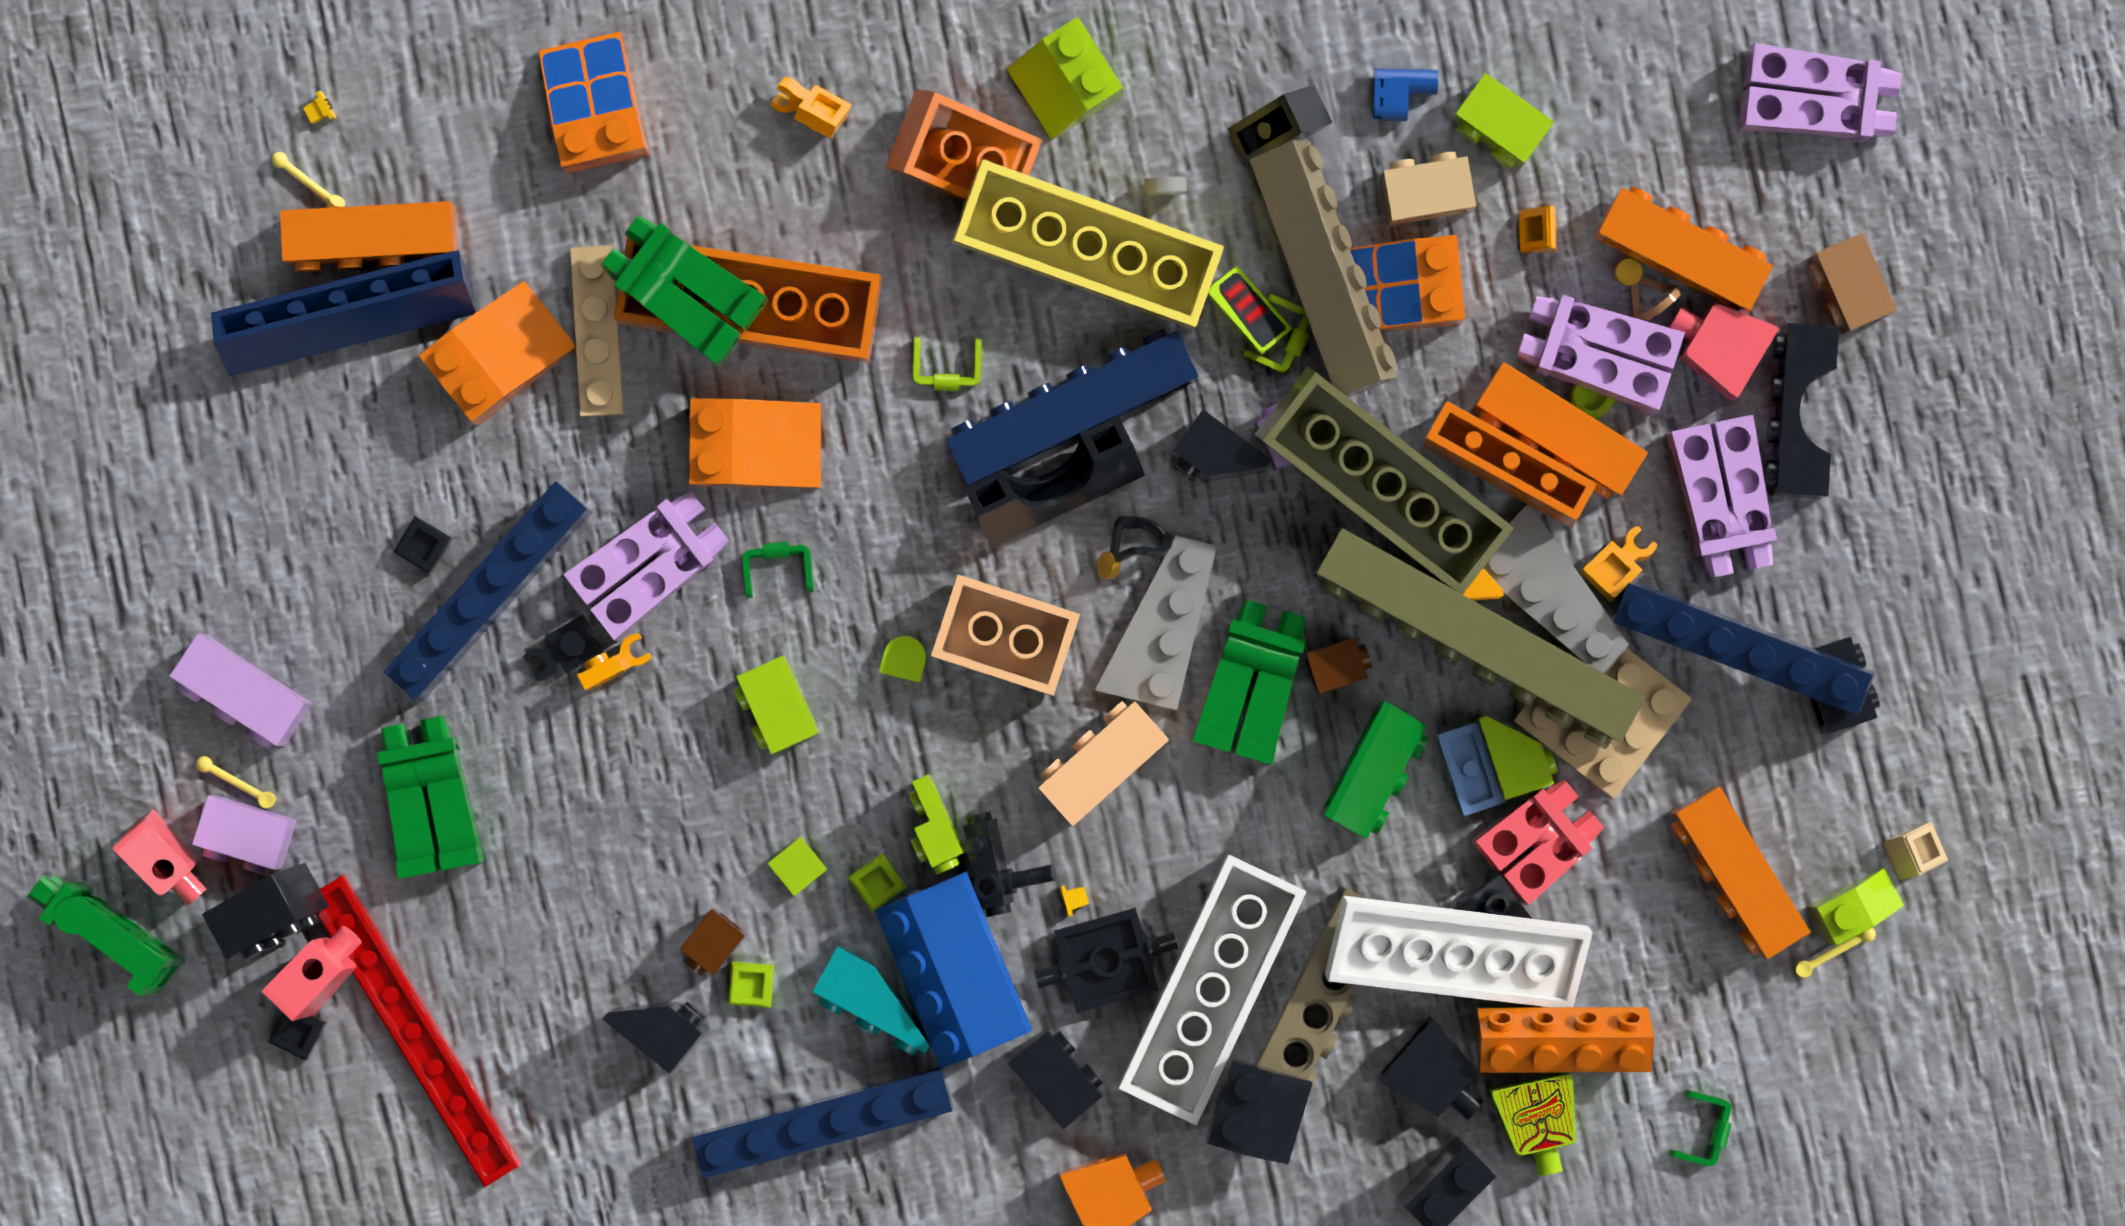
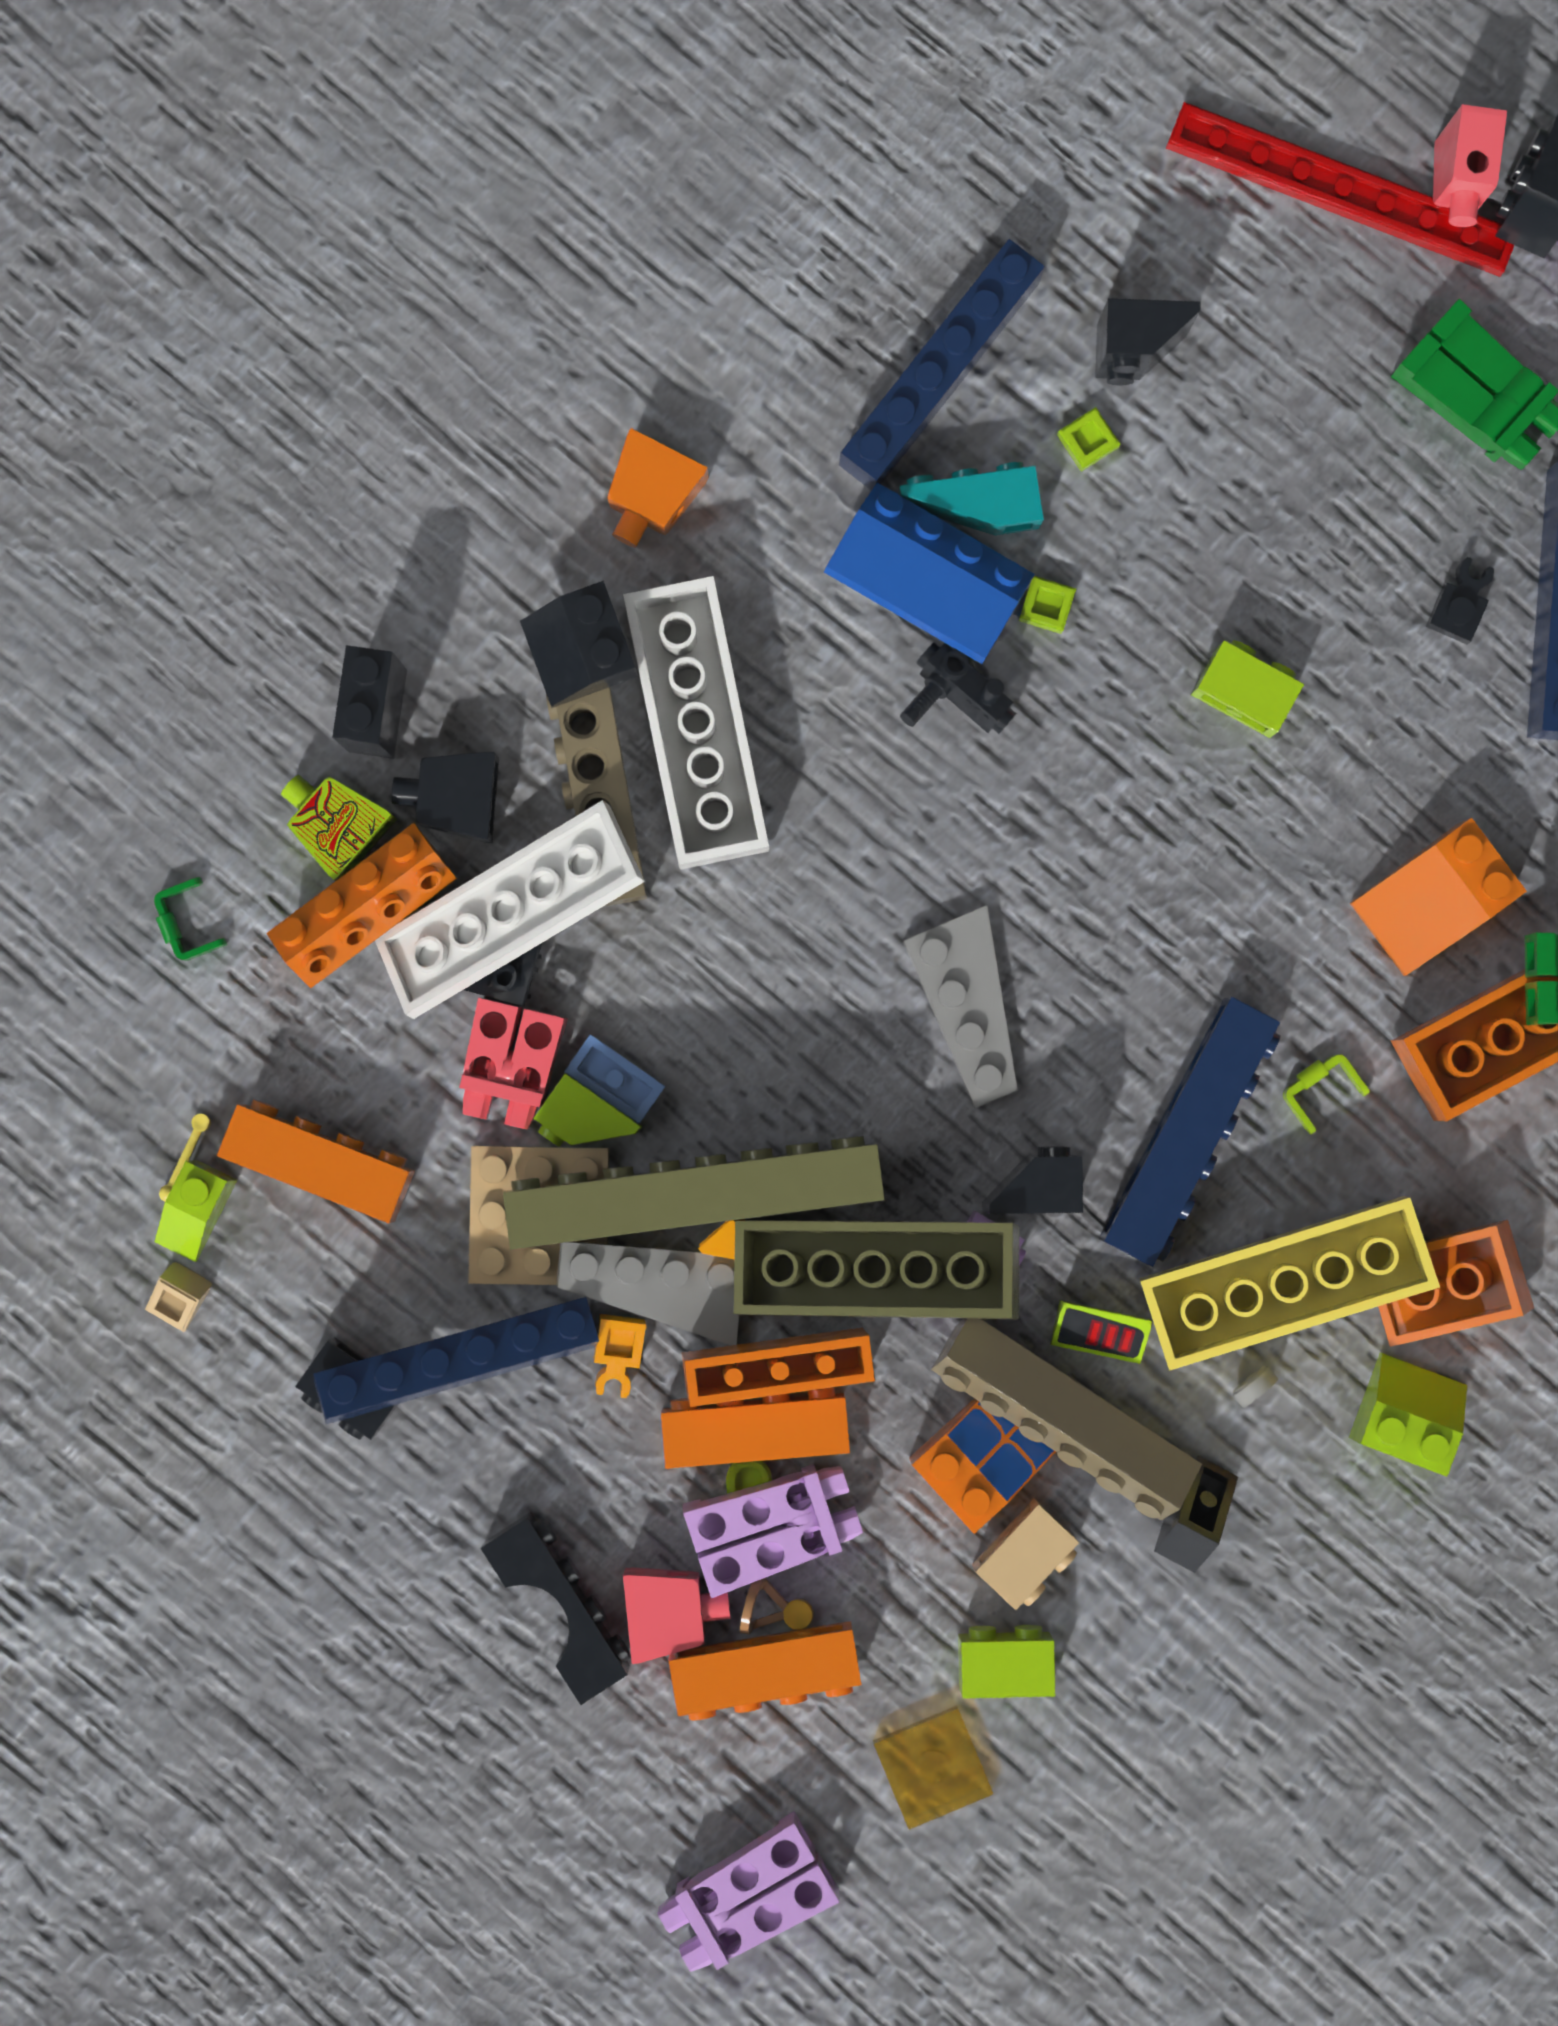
camera: 135 degrees right, 0 degrees up
black tile [268,1012,327,1061] -> none
lavender hips [563,491,729,642] -> none
light orange plate [577,633,653,691] -> none
reddish brown brick [680,908,748,976] -> none
green piece [742,541,814,598] -> none
lime tile [768,836,828,896] -> none
lime tile [879,636,926,683] -> none
lime plate [908,774,965,875] -> none
light nougat brick [931,575,1080,697] -> none
black arch [964,416,1146,548] -> none
black brick [1008,1028,1103,1130] -> none
black plate [1034,907,1178,1013] -> none
light nougat brick [1038,701,1169,826] -> none
yellow piece [1059,885,1089,916] -> none
black piece [1097,516,1172,579] -> none
green hips [1191,599,1306,765] -> none
lime piece [1243,294,1310,373] -> none
reddish brown brick [1304,638,1372,695] -> none
green slope [1319,701,1429,839] -> none
blue piece [1372,68,1438,122] -> none
light orange slope [1519,205,1557,253] -> none
lavender hips [1666,414,1777,578] -> none
medium nougat brick [1807,233,1897,335] -> none
none -> clear yellow tile [873,1705,993,1830]

